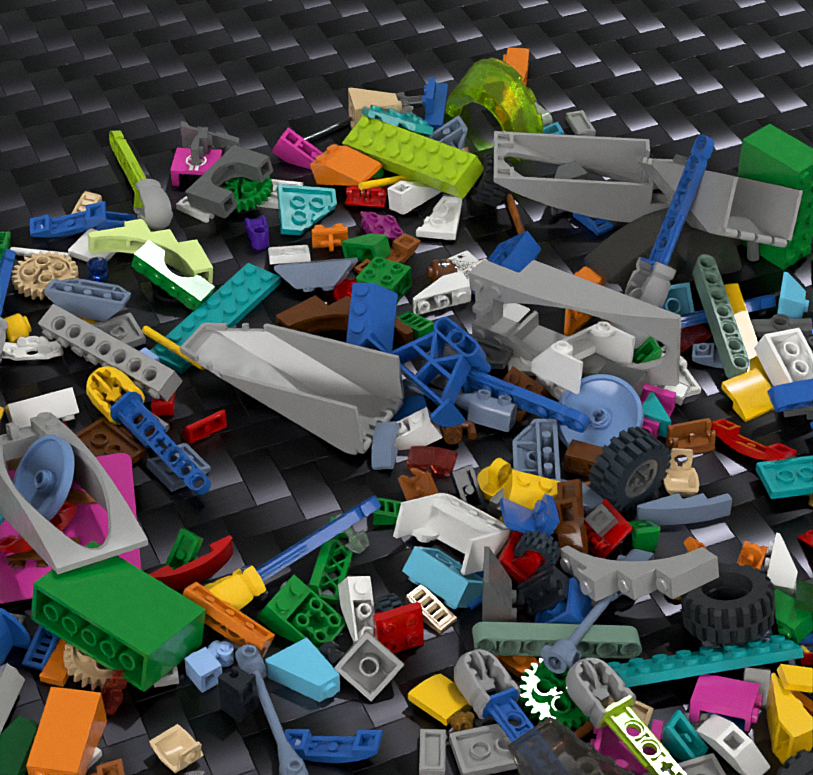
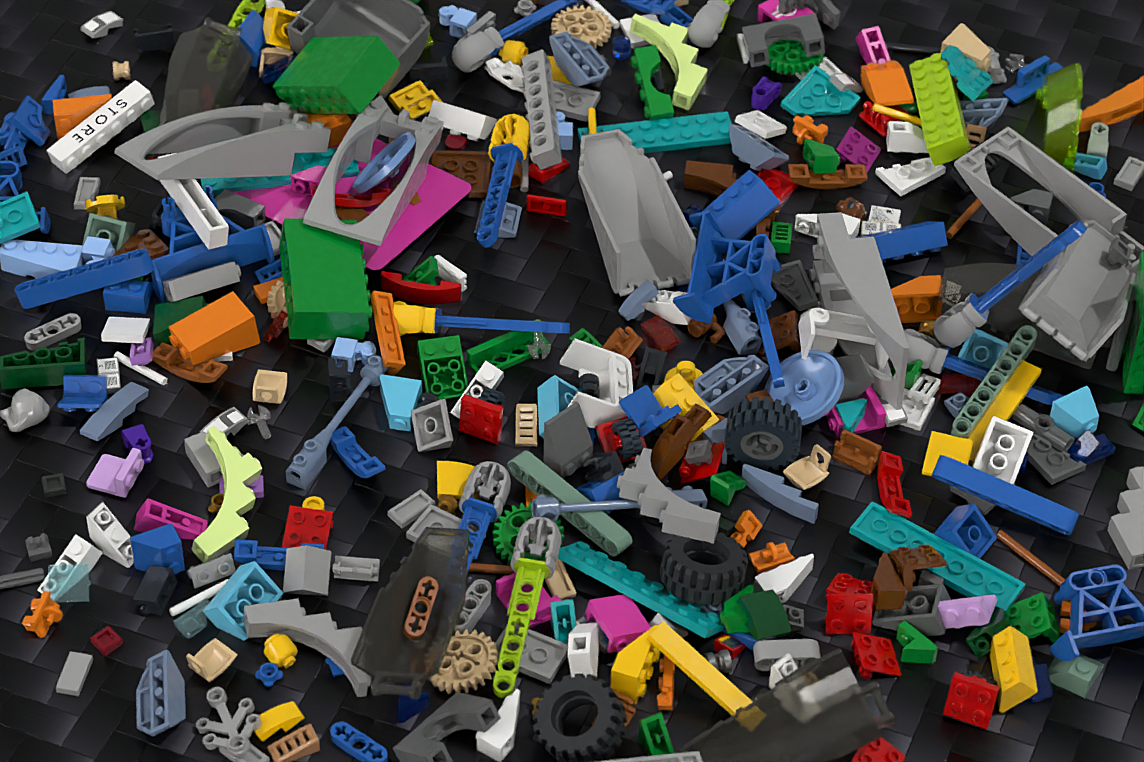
camera: 45 degrees right, 5 degrees up
green bracket [356,256,412,303] -> none
none -> white tile [435,255,467,292]
none -> black wheel [579,373,600,399]
none -> light grey slope [829,73,863,93]

